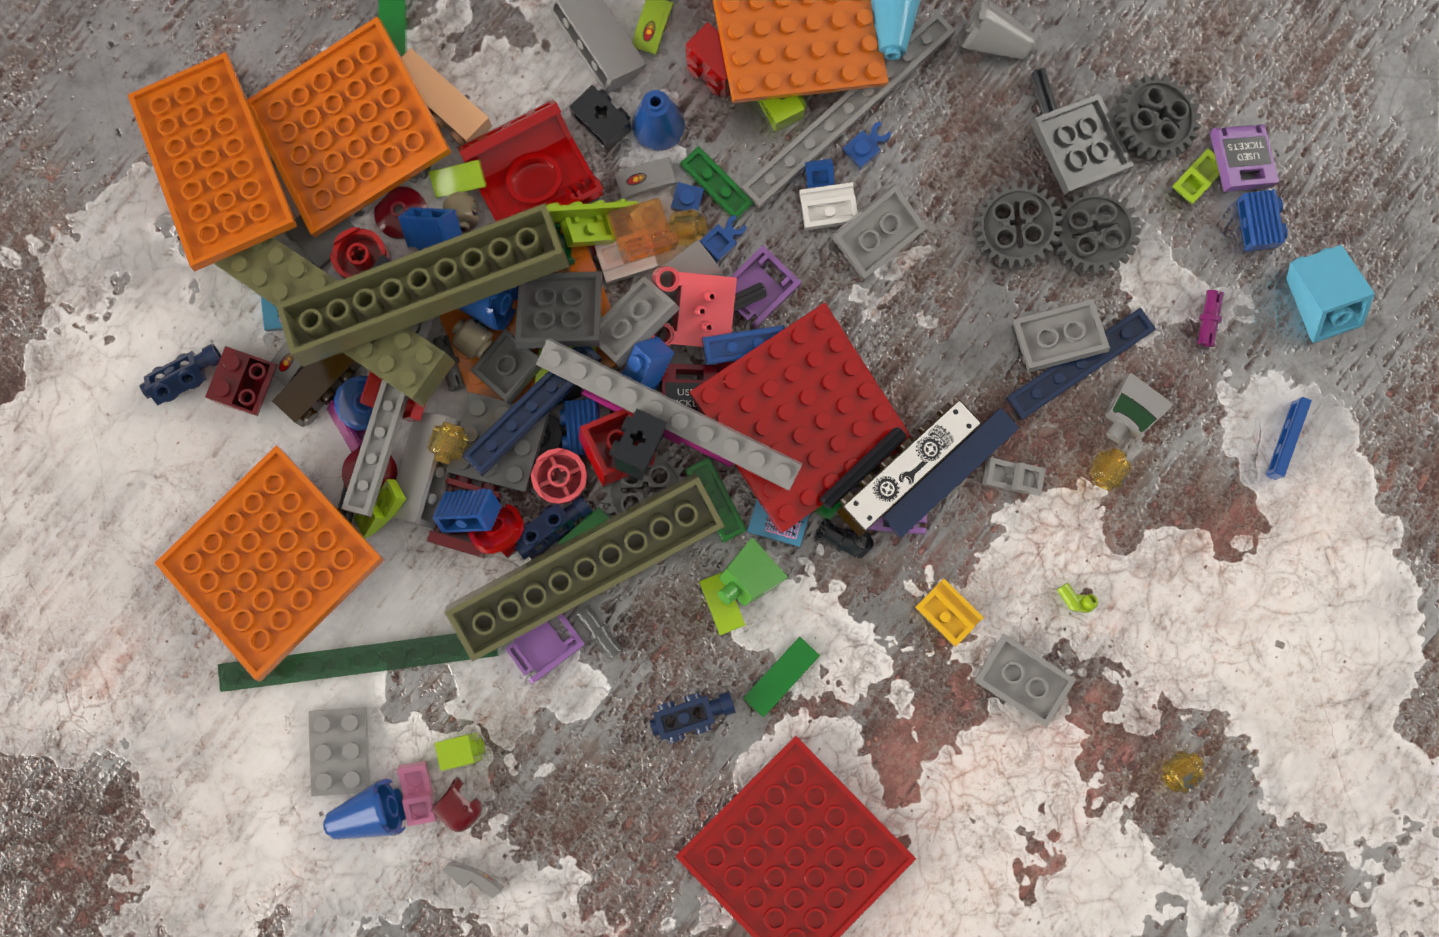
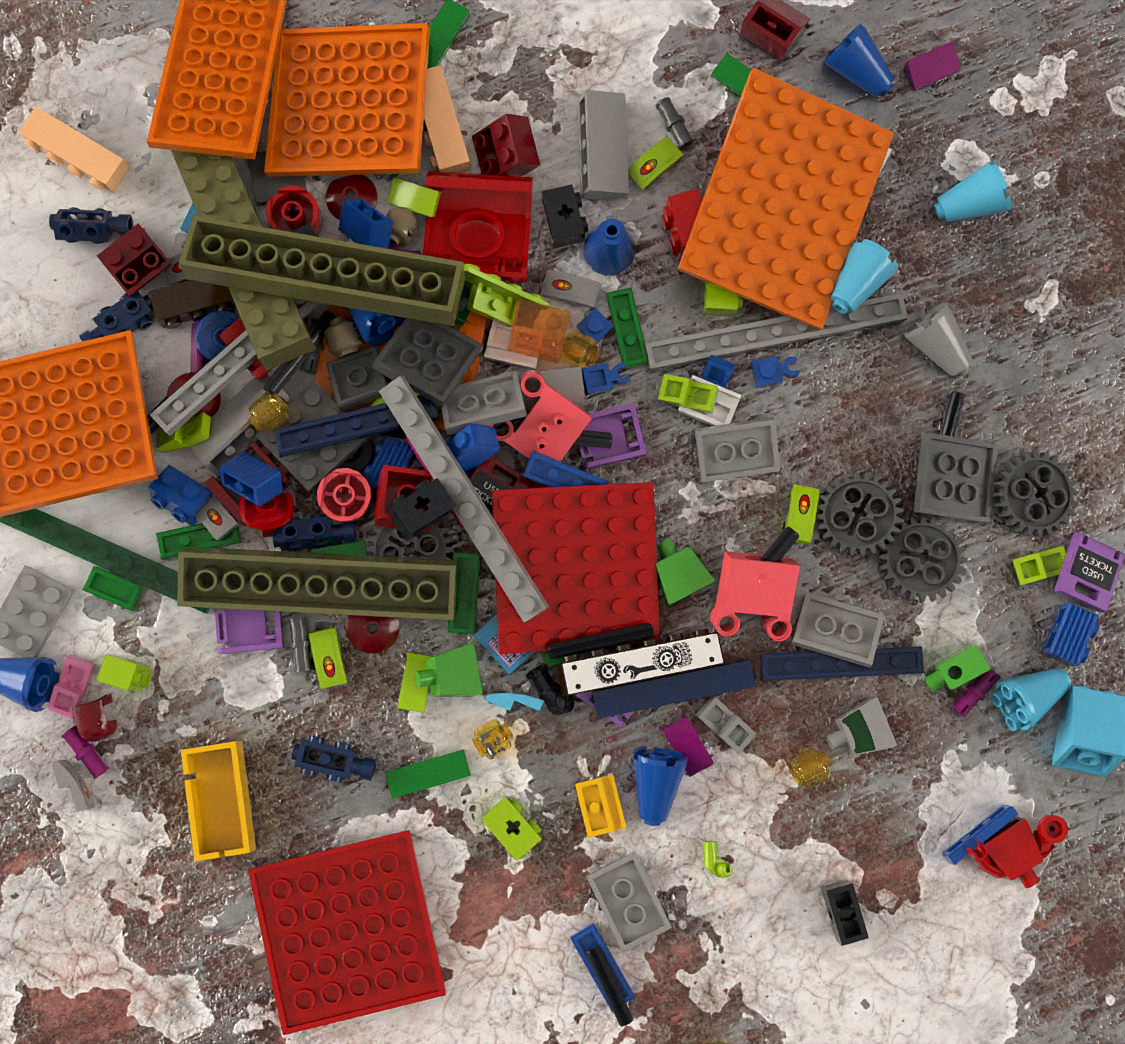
camera: 25 degrees right, 0 degrees up
none -> light nougat brick [18,106,130,193]
none -> magenta pin [62,725,109,779]
none -> dark blue brick [79,291,156,342]
none -> green tile [82,566,145,611]
none -> blue bracket [148,465,212,526]
none -> green tile [156,516,242,560]
none -> yellow piece [181,741,256,861]
none -> light grey slope [195,486,239,541]
none -> black axle [263,310,336,397]
none -> lime slope [309,626,348,689]
none -> dark red dish [346,615,400,654]
none -> dark red slope [472,114,541,176]
none -> clear yellow head [472,719,514,759]
none -> lime brick [481,796,542,861]
none -> medium azure slope [485,693,544,711]
none -> blue tile [570,923,635,1011]
none -> black axle [586,945,633,1027]
none -> blue cone [633,747,688,826]
none -> bright green torso [656,538,715,606]
none -> lime slope [658,374,719,414]
none -> magenta slope [662,716,715,777]
none -> coral piece [710,526,800,641]
none -> lime slope [785,484,820,545]
none -> black brick [820,880,869,946]
none -> bright green torso [924,643,991,692]
none -> red torso [966,814,1068,888]
none -> medium azure cone [991,669,1071,731]

